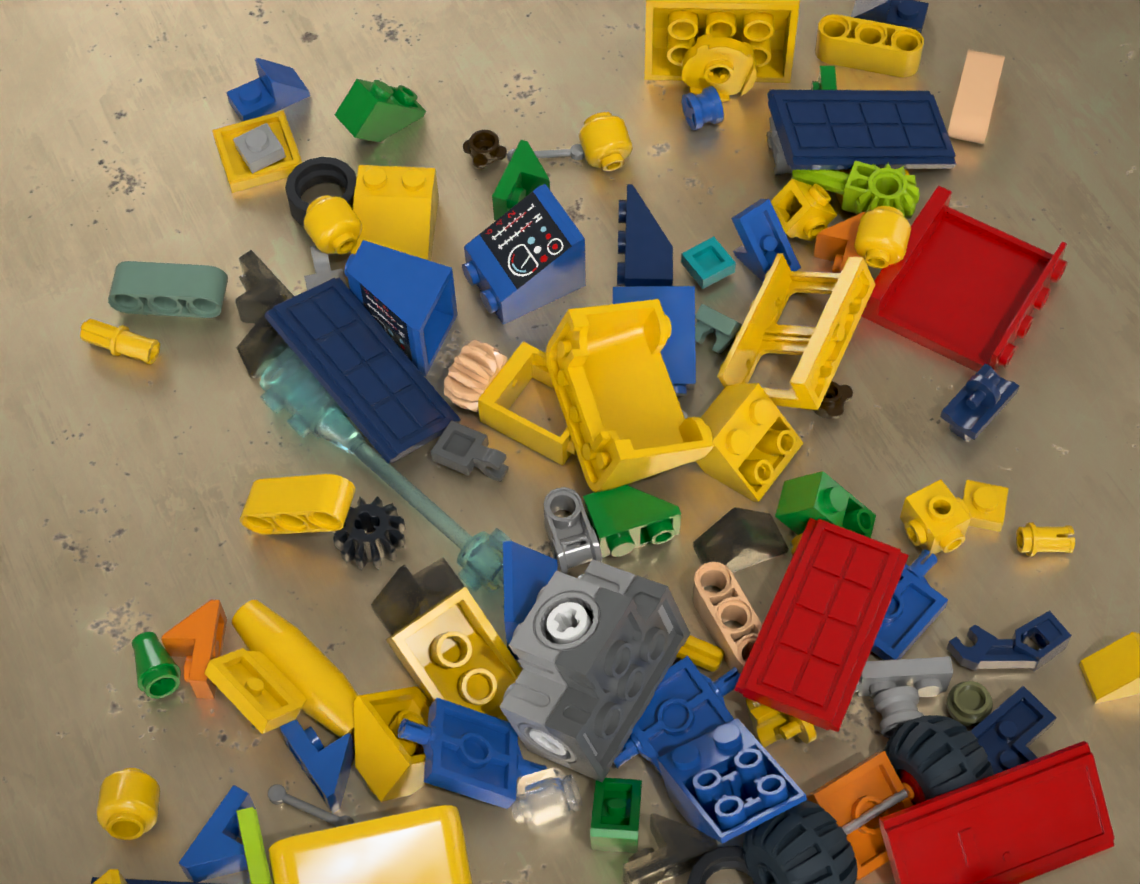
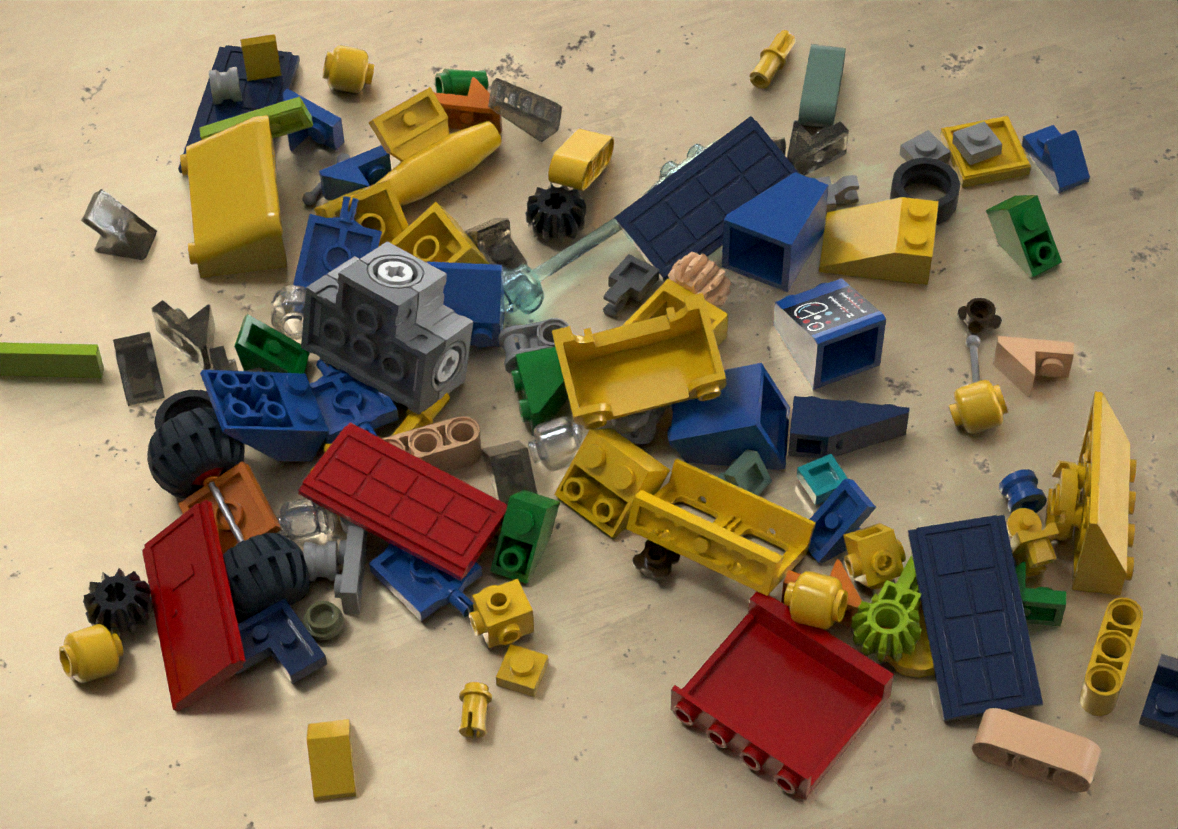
camera: 95 degrees right, 5 degrees down
yellow head [304,195,362,254] -> none
green slope [492,140,550,220] -> none
dark blue hips [940,363,1020,441] -> none
dark blue piece [946,610,1072,672] -> none
none -> clear head [276,497,335,550]
none -> clear smoke slope [488,78,562,143]
none -> clear head [528,417,585,472]
none -> light grey plate [899,130,951,163]
none -> light nougat slope [993,336,1074,397]
none -> yellow hips [1006,508,1059,578]

